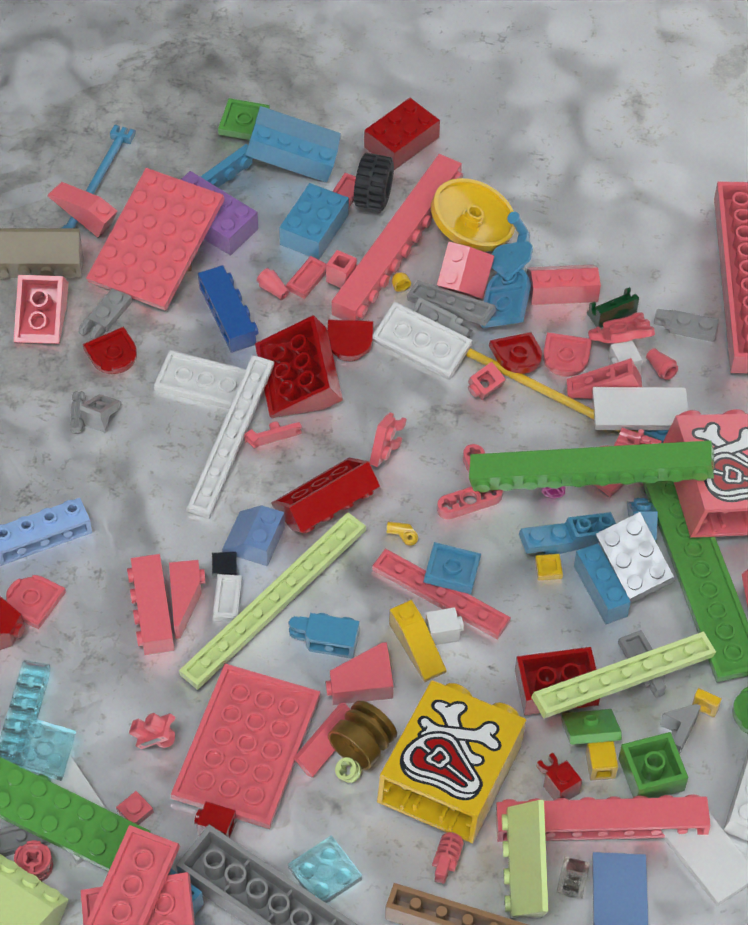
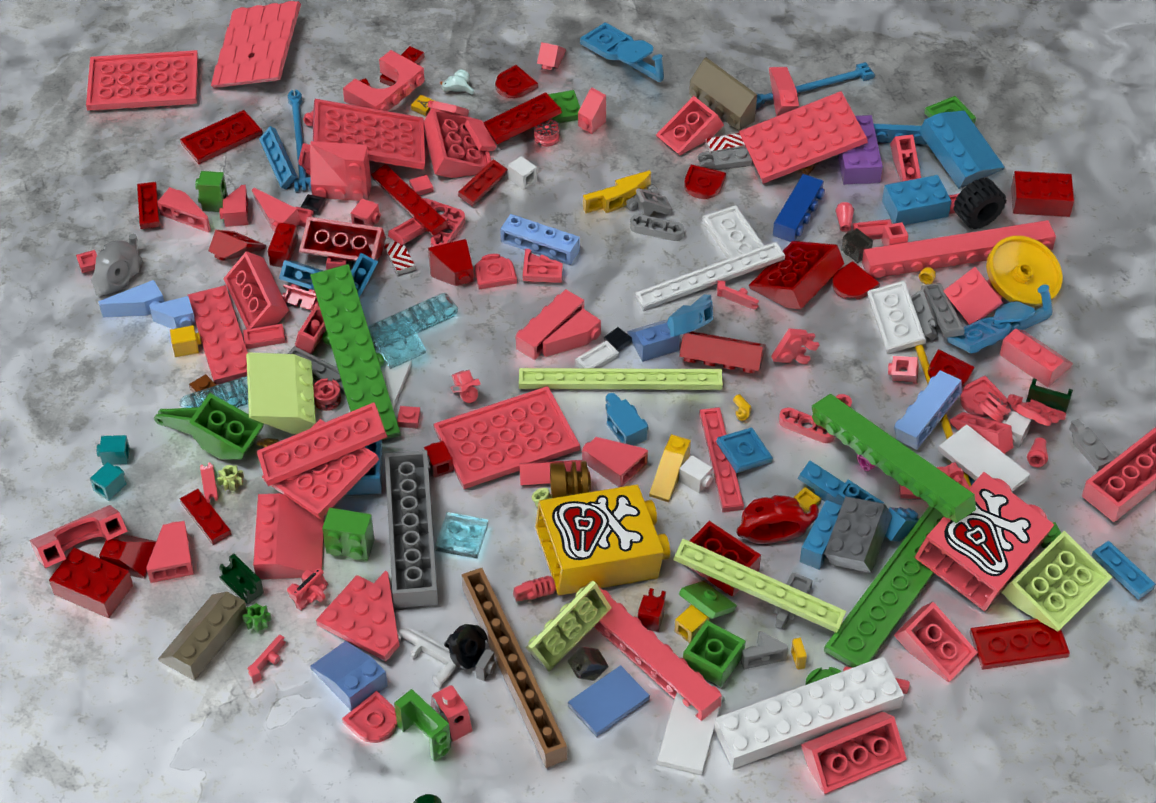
camera: 50 degrees right, 5 degrees down
none -> coral wing [523,249,563,283]
none -> yellow slope [583,170,651,213]
none -> light grey beam [630,214,684,241]
none -> dark azure slope [667,294,713,336]
none -> tile [705,132,746,153]
none -> red piece [736,495,819,545]
none -> clear smoke brick [841,228,873,263]
none -> coral slope [890,134,921,182]
none -> light blue brick [894,370,962,450]
none -> coral wheel [978,392,1012,423]

